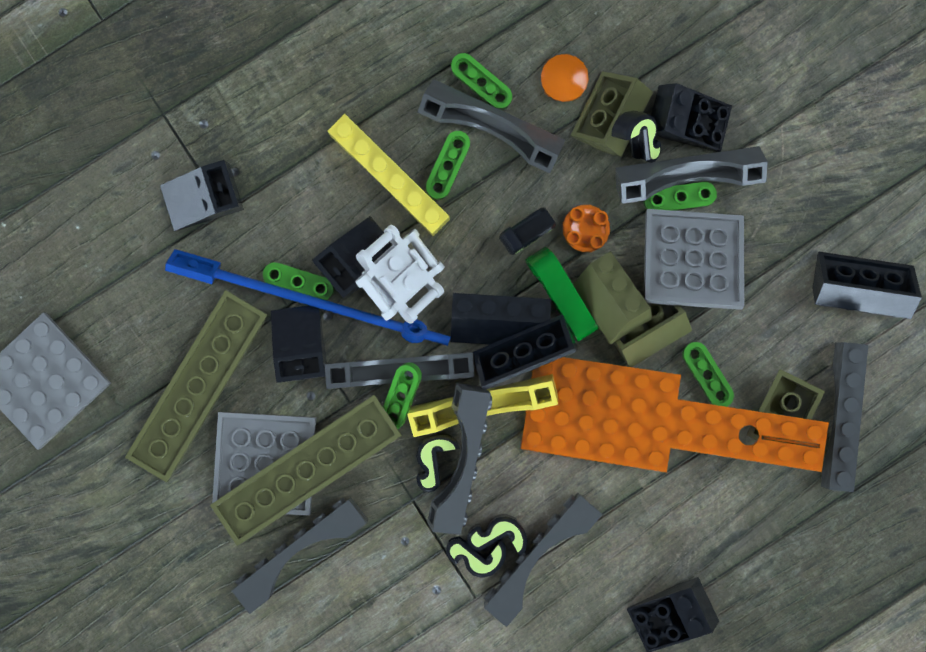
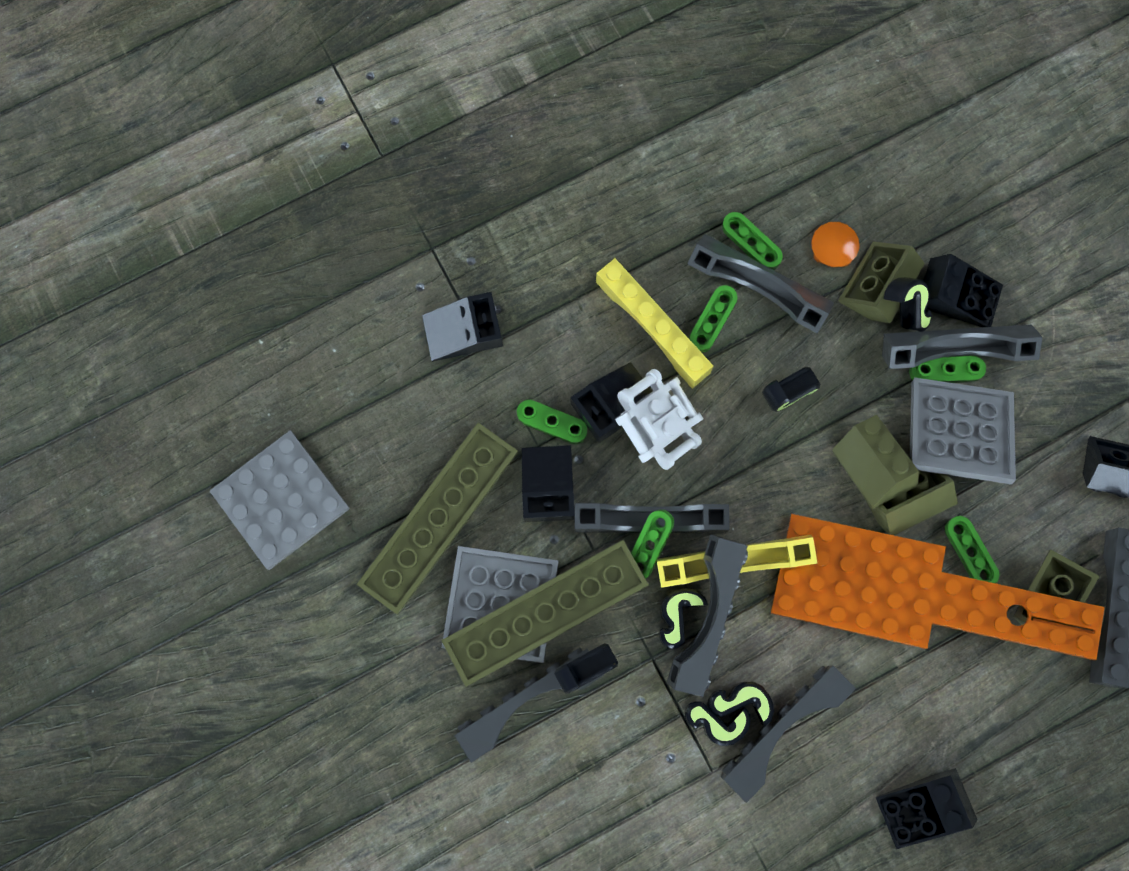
camera: 10 degrees right, 10 degrees down
blue bar [165,249,450,346] -> none
black slope [450,293,551,345] -> none
black slope [473,314,578,390] -> none
green beam [525,247,599,342] -> none
orange dish [563,205,610,252] -> none
none -> black animal [554,643,618,694]

